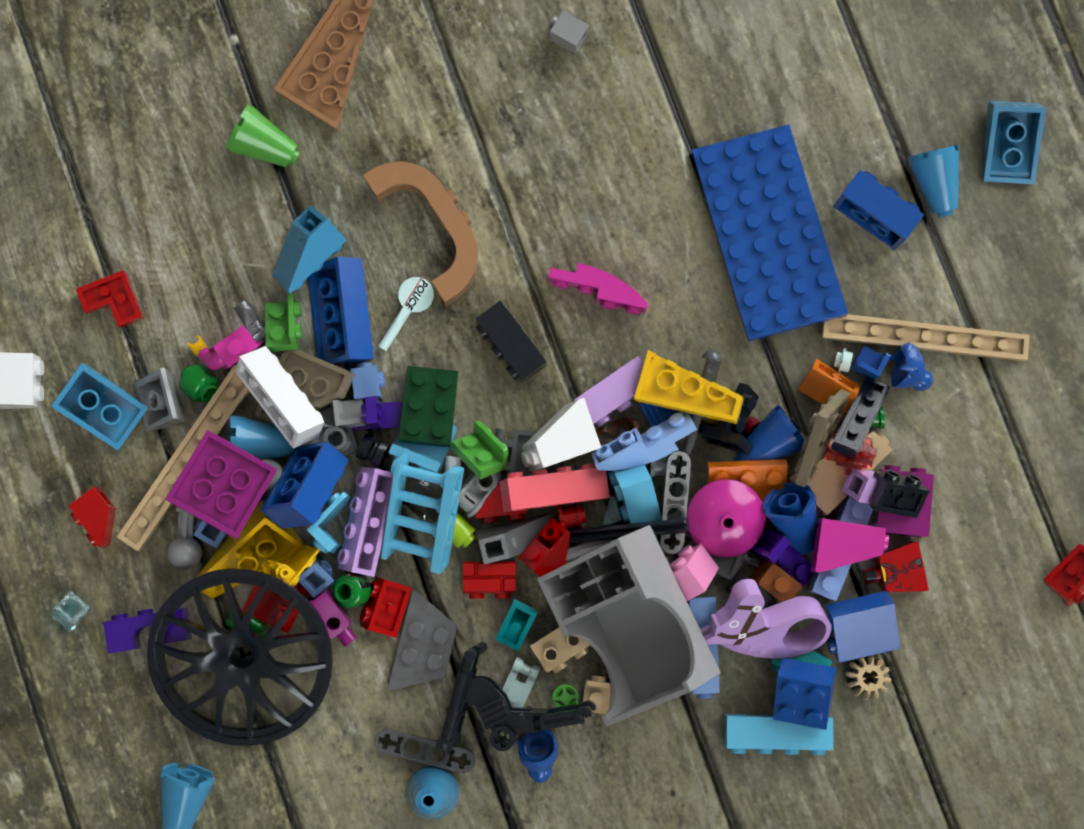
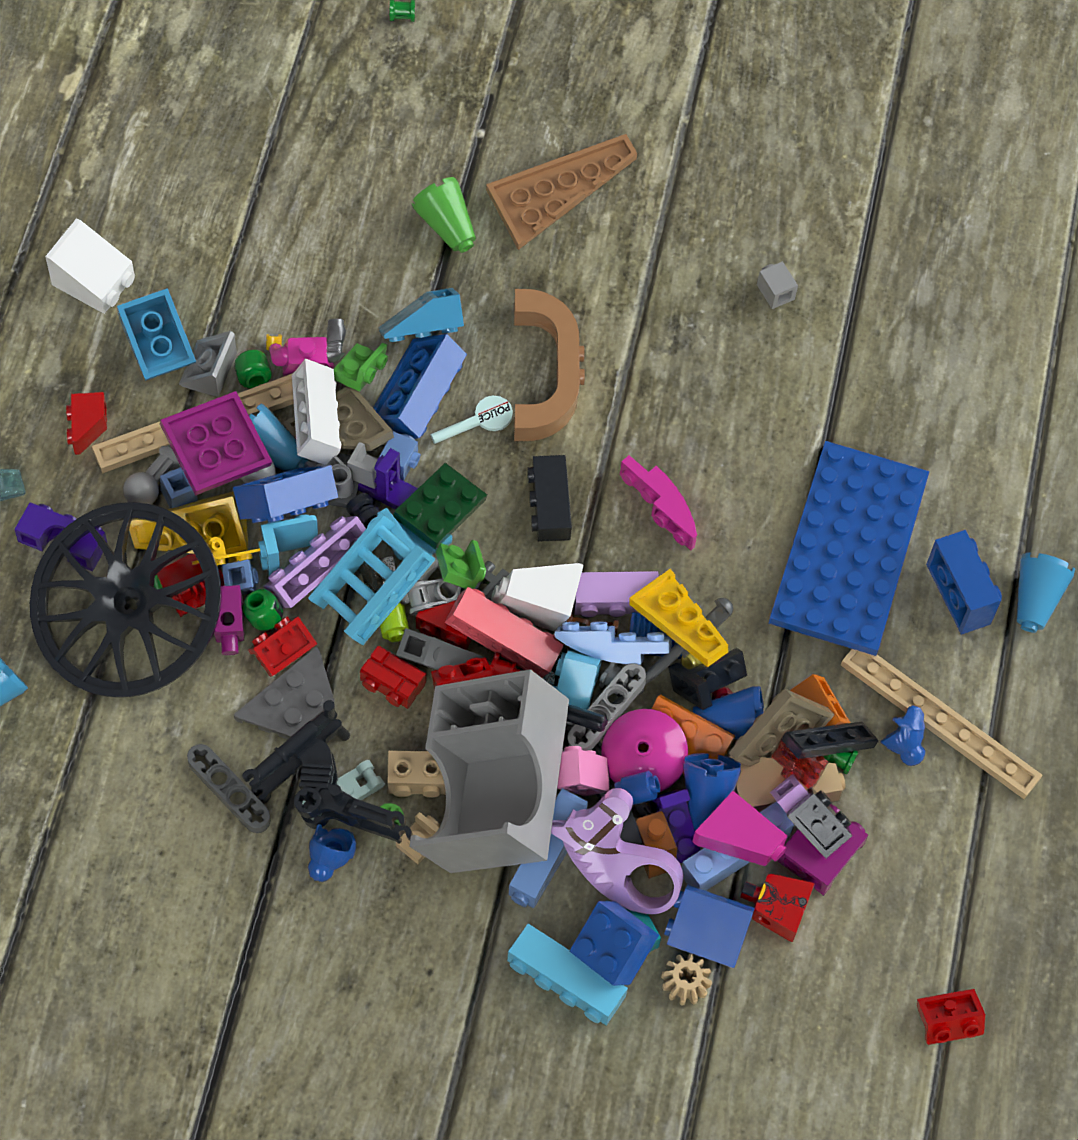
camera: 30 degrees right, 20 degrees down
red plate [76,270,144,328] -> none
dark azure cone [406,766,459,820] -> none
teal slope [495,599,538,651] -> none
light aqua plate [834,348,853,373] -> none
blue panel [850,345,891,380] -> none
none -> blue brick [615,771,660,805]

